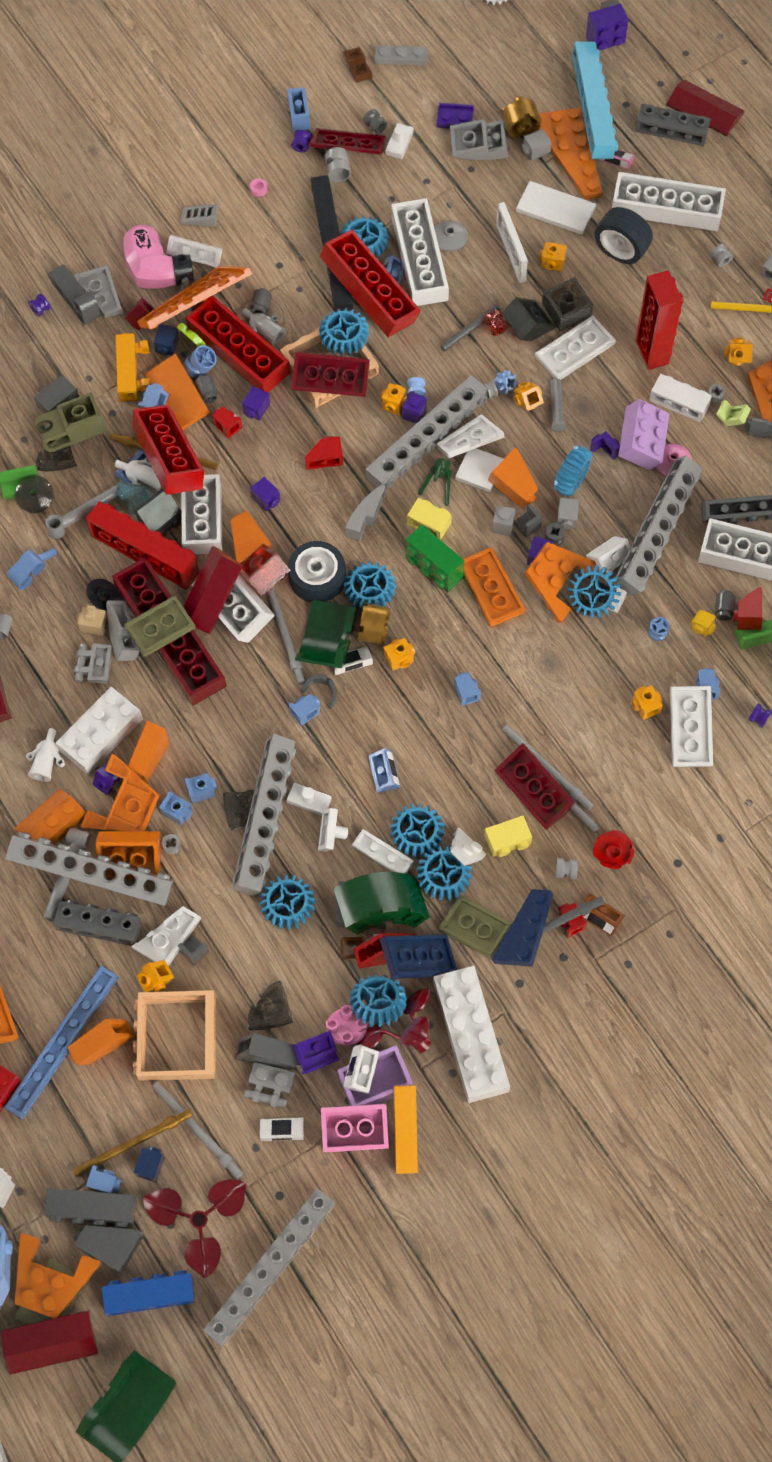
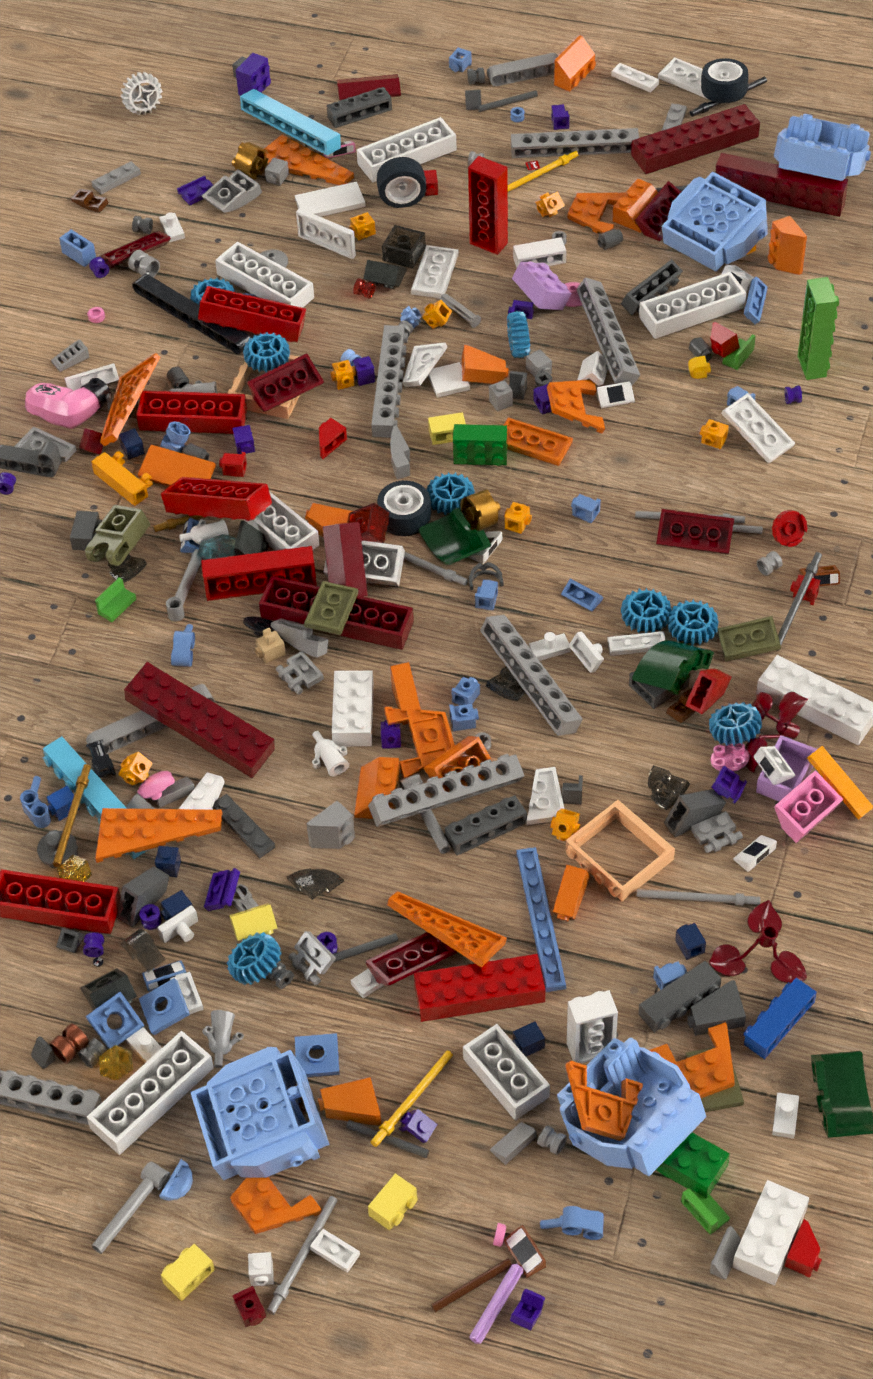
camera: 40 degrees left, 15 degrees down
dark red slope [0,1310,98,1375] -> none
clear smoke dish [15,475,54,513] -> none
pearl gold bar [72,1109,193,1177] -> none
medium blue brick [138,383,169,408] -> none
lime tile [176,323,207,347] -> none
light grey brick [203,1188,335,1348] -> none
dark purple brick [250,477,280,512] -> none
dark azure gear [260,874,316,930] -> none
dark blue tile [380,934,457,979] -> none
dark green plant [418,458,452,506] -> none
dark grey bar [440,304,500,351] -> none
white wing [450,828,486,866] -> none
light yellow brick [485,816,532,857] -> none
dark blue wing [492,889,553,967] -> none
dark azure gear [568,565,621,618] -> none
medium blue wheel [648,617,670,641] -> none
yellowish green bracket [717,400,751,426] -> none
none -> red brick [424,170,438,196]
none -> white tile [772,1092,799,1139]

